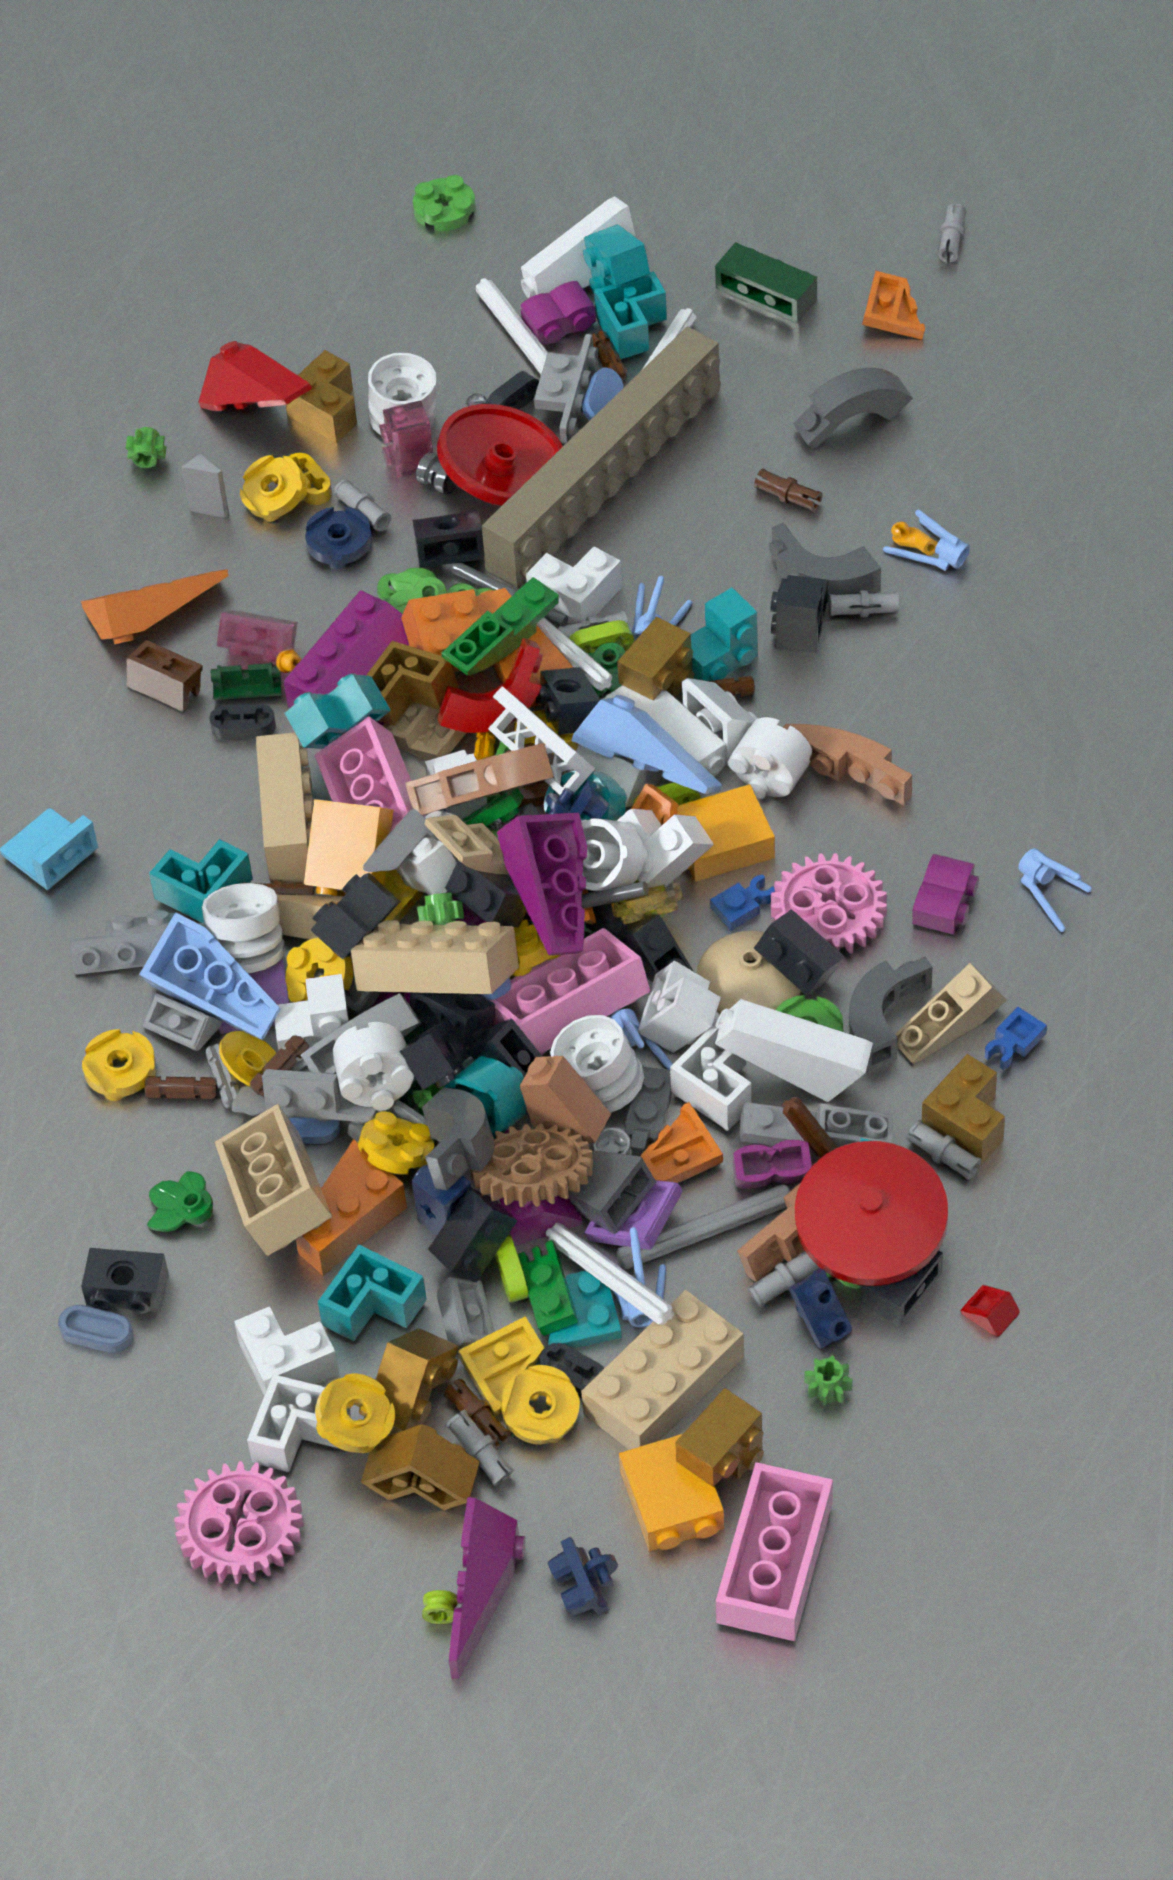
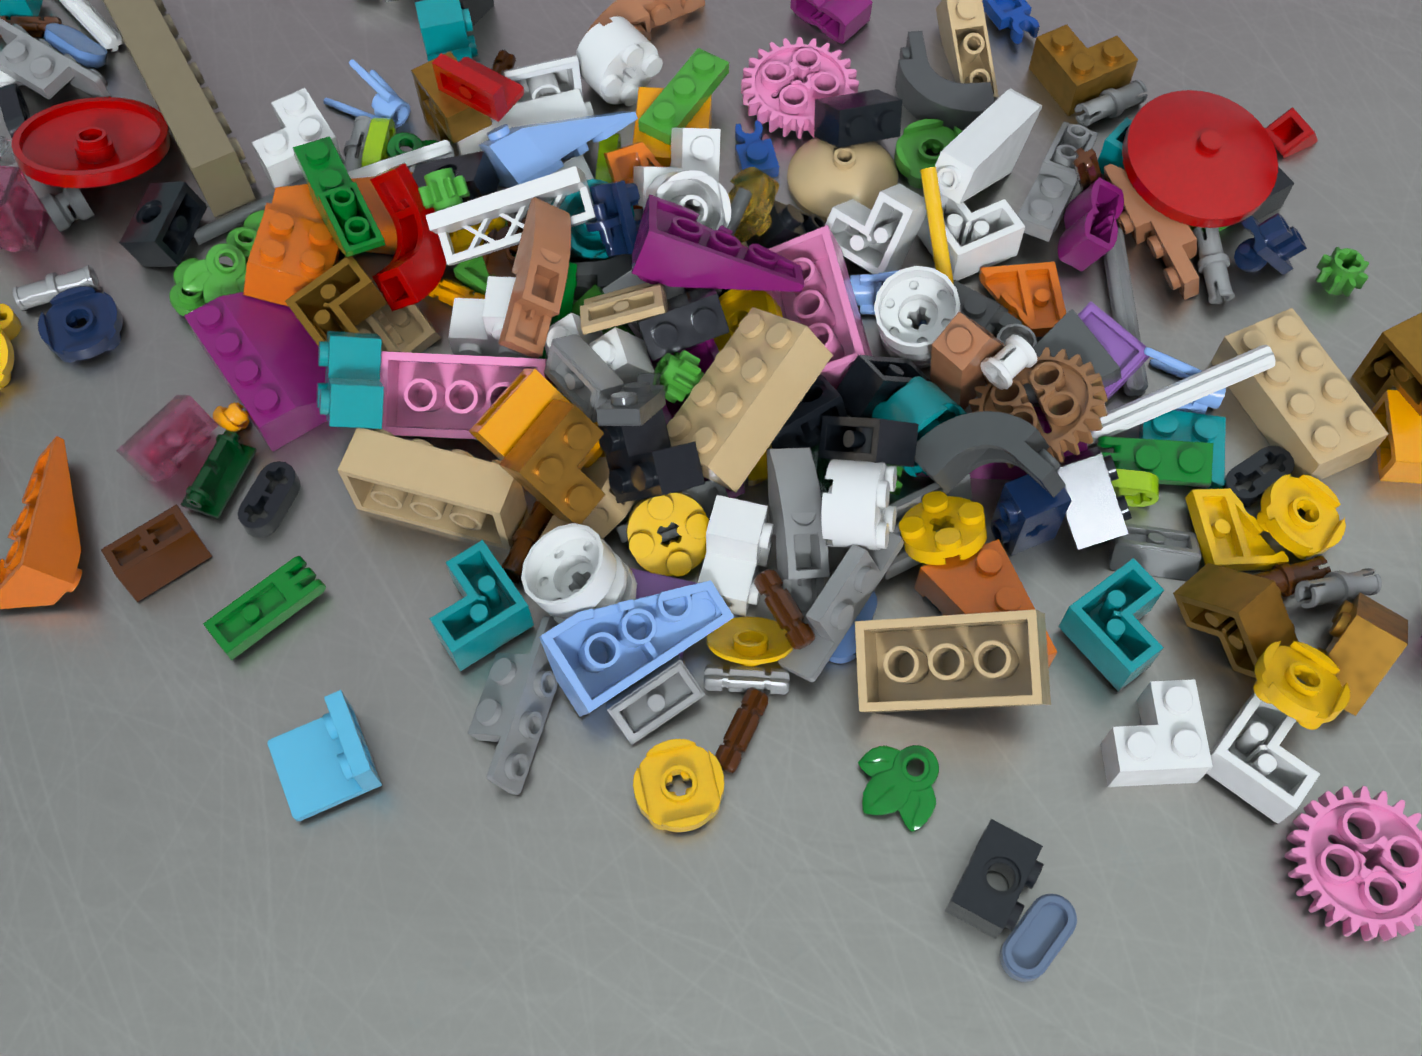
camera: 70 degrees left, 10 degrees up
none -> green hinge [203,556,326,660]
none -> bright green gear [418,168,470,212]
none -> red panel [432,53,525,122]
none -> pearl gold brick [499,399,606,524]
none -> dark grey hinge [596,373,666,426]
none -> bright green plate [638,48,729,146]
none -> yellow bar [920,167,954,284]
none -> white bush [980,334,1038,390]

